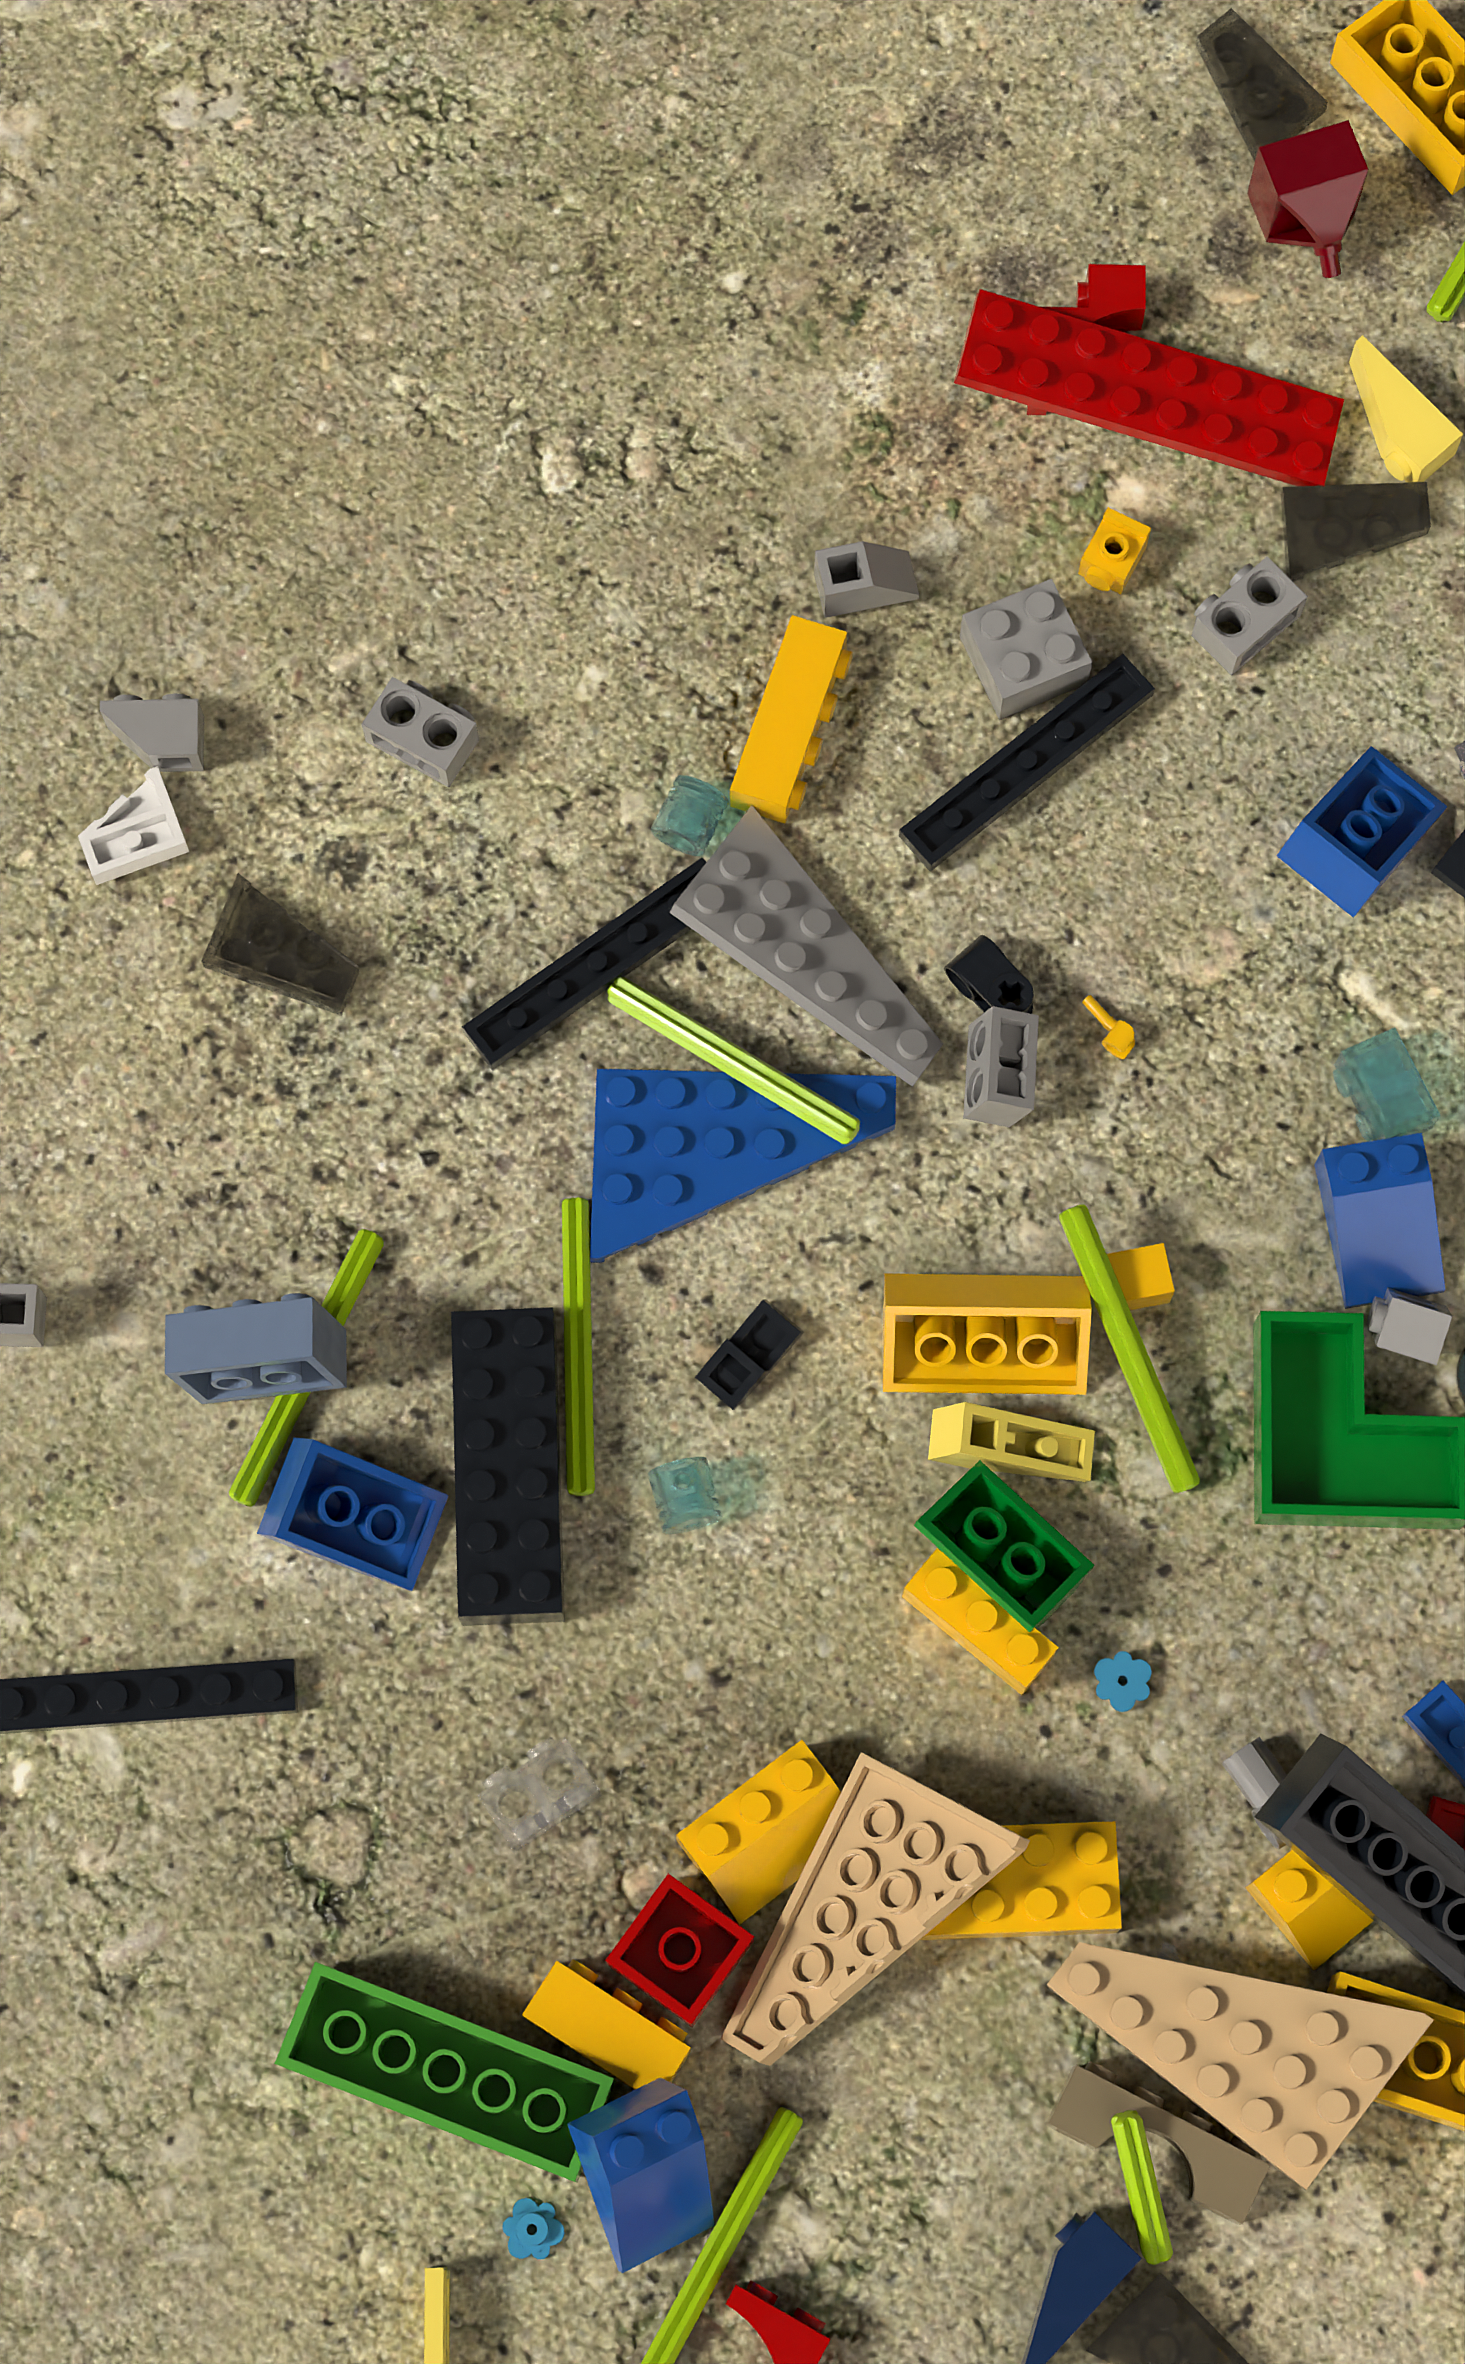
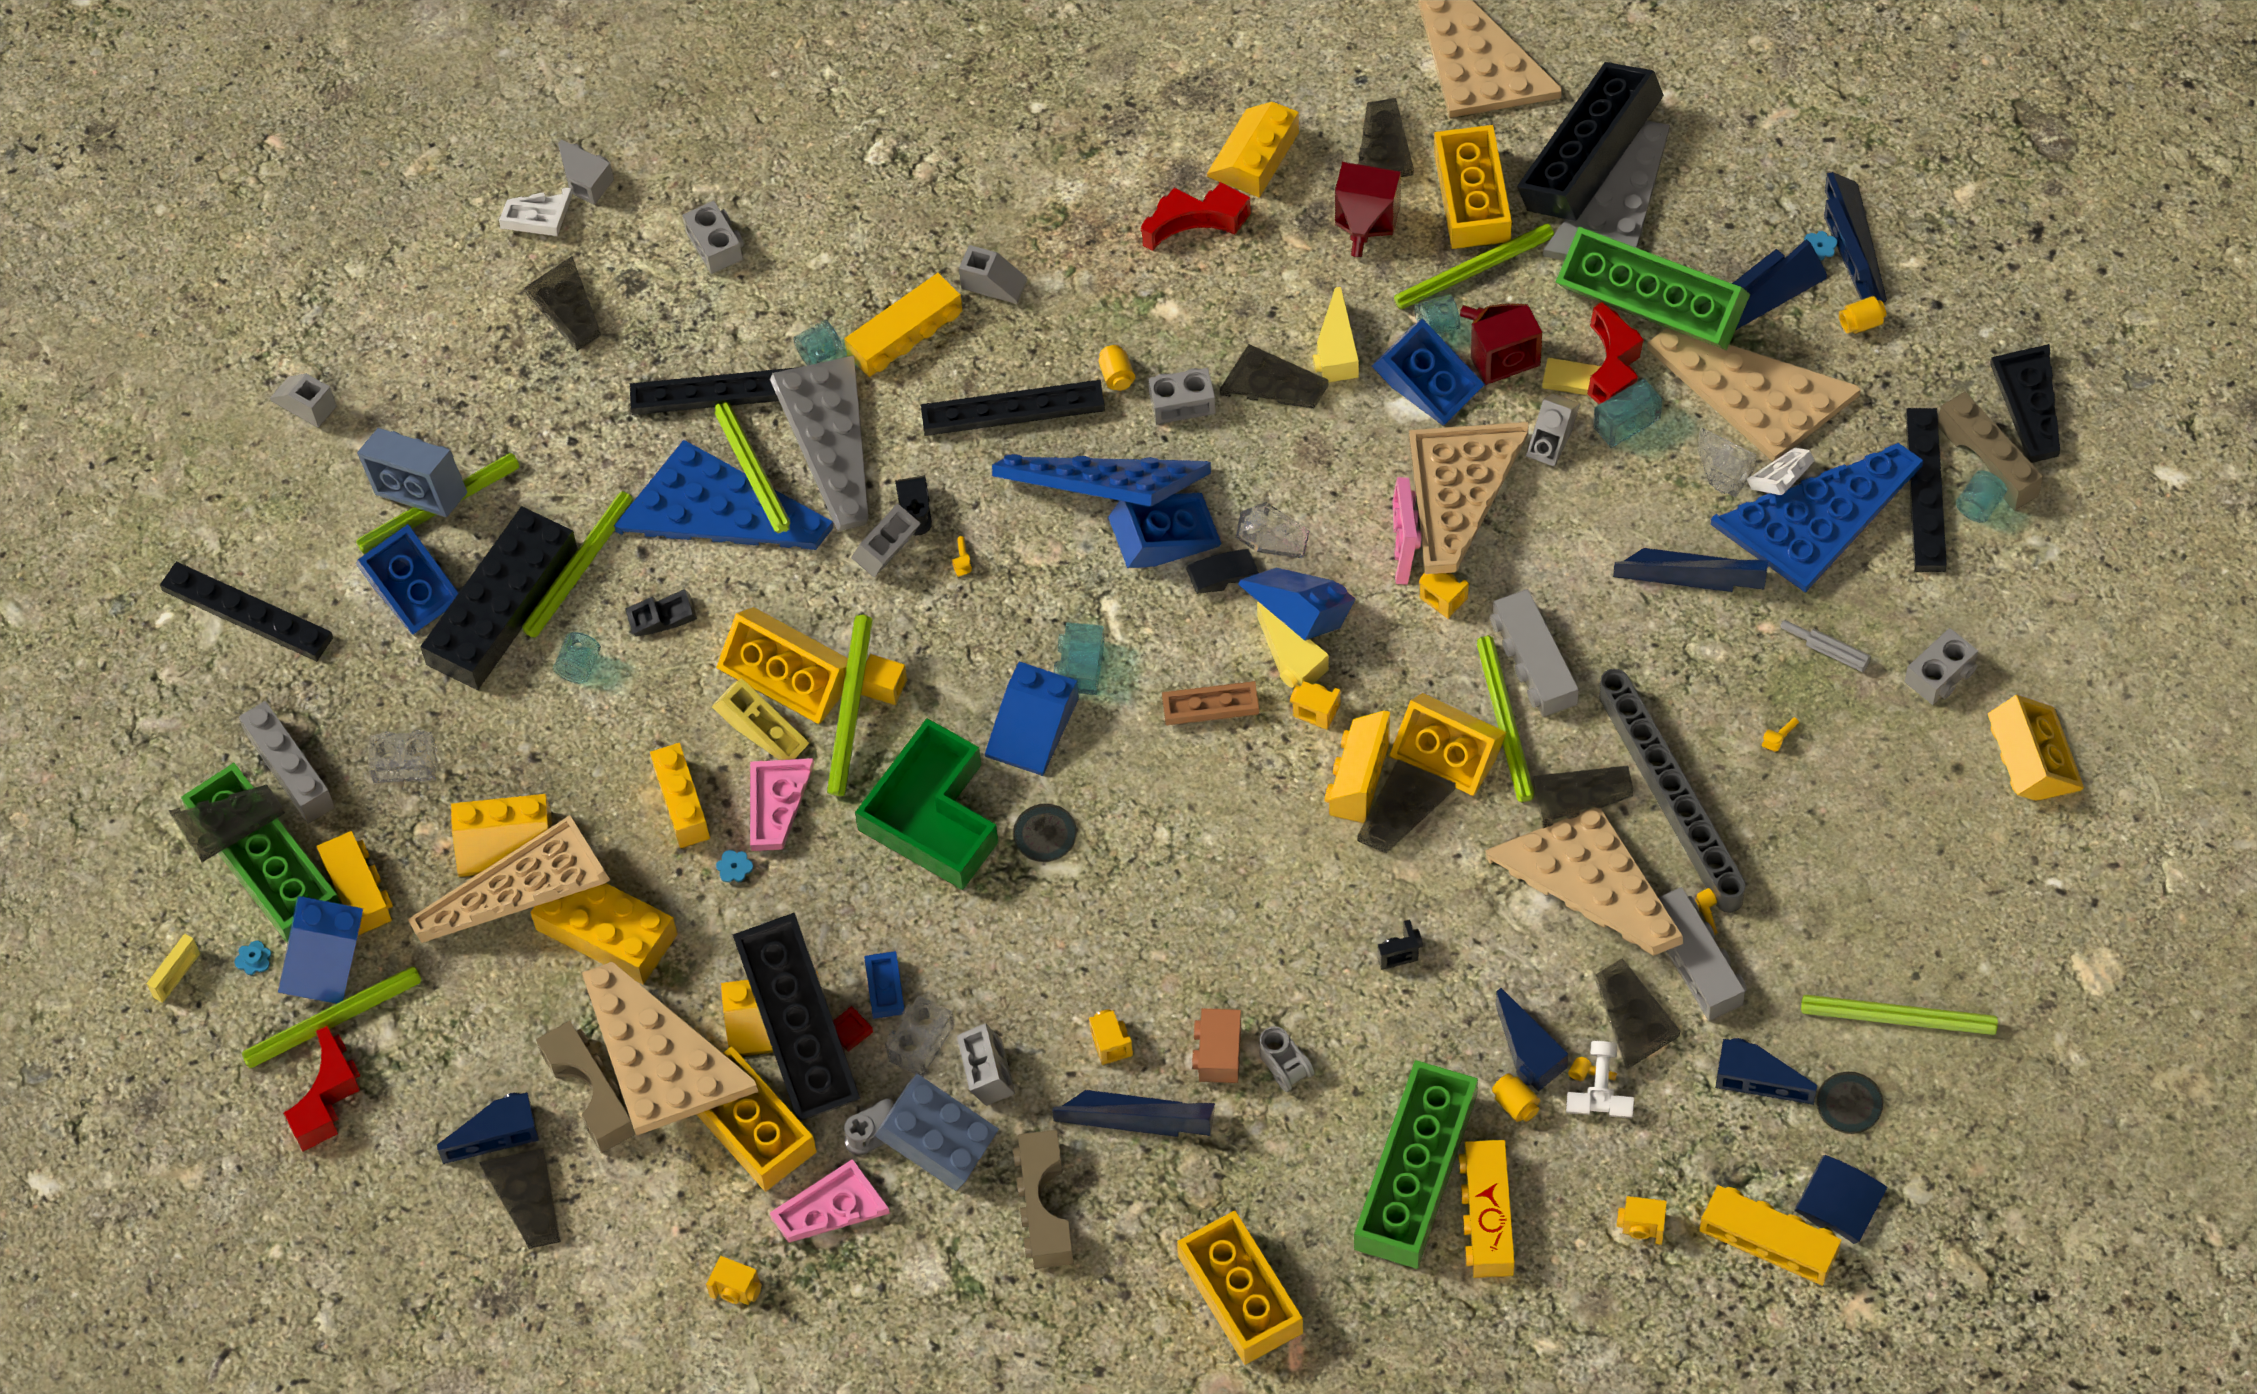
camera: 35 degrees right, 15 degrees down
red brick [605,1873,754,2028] -> none
green slope [914,1460,1095,1632] -> none
red plate [954,289,1344,493] -> none
light grey brick [960,579,1092,720] -> none
yellow brick [1078,507,1151,595] -> none
lime axle [1111,2110,1173,2265] -> none
light grey brick [1366,1287,1452,1365] -> none
none -> clear smoke wing [169,785,285,862]
none -> light grey brick [239,701,335,824]
none -> bright pink wing [750,758,814,851]
none -> blue wing [992,454,1211,506]
none -> yellow brick [1098,345,1135,391]
none -> yellow slope [1207,102,1299,198]

